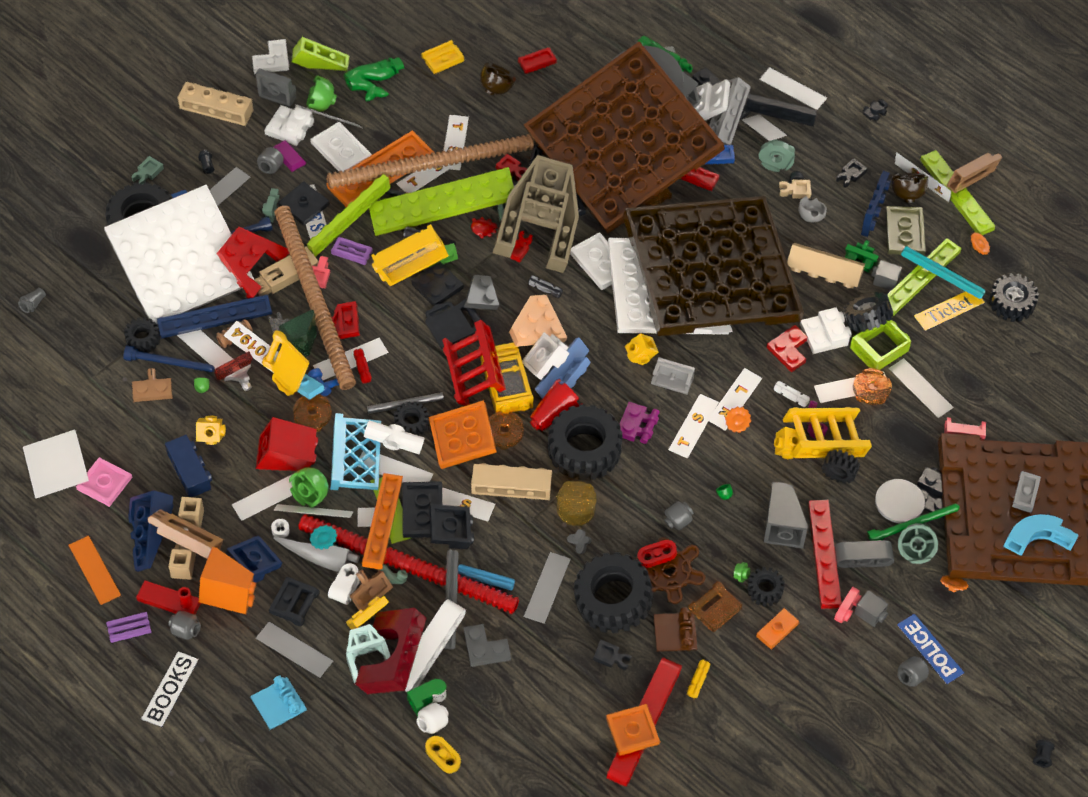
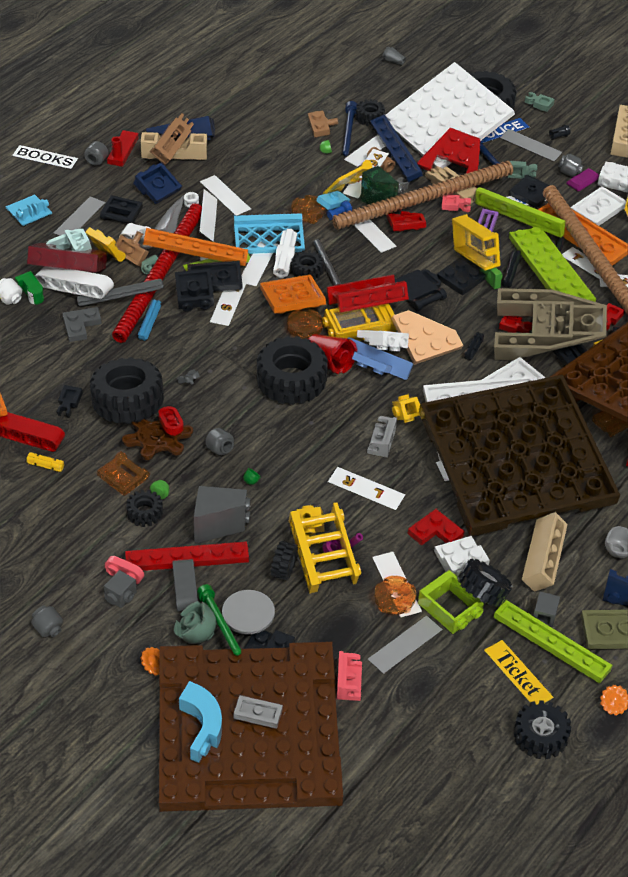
camera: 85 degrees right, 10 degrees down
white sticker [23,430,89,499] -> none
orange sticker [69,536,121,605] -> none
bright pink plate [76,457,132,507] -> none
medium lavender tile [106,612,152,643] -> none
dark blue brick [165,435,212,498] -> none
yellow brick [196,416,226,445] -> none
orange slope [199,547,256,614] -> none
clear red piece [214,351,253,391] -> none
red slope [256,417,318,471] -> none
bright green cylinder [289,467,328,508] -> none
teal piece [310,525,337,550] -> none
red axle [353,348,372,384] -> none
dark grey wing [464,275,500,310] -> none
tan brick [471,463,552,500] -> none
light grey sticker [524,552,570,624] -> none
clear yellow brick [556,481,597,526] -> none
magenta plate [620,402,659,444] -> none
reddish brown hinge [654,607,697,651] -> none
white sticker [668,394,719,458] -> none
orange piece [725,406,751,433] -> none
orange plate [756,608,799,650] -> none
white axle [774,381,810,407] -> none
green hips [845,240,879,273] -> none
blue sticker [897,614,964,684] -> none
teal axle [901,246,986,299] -> none

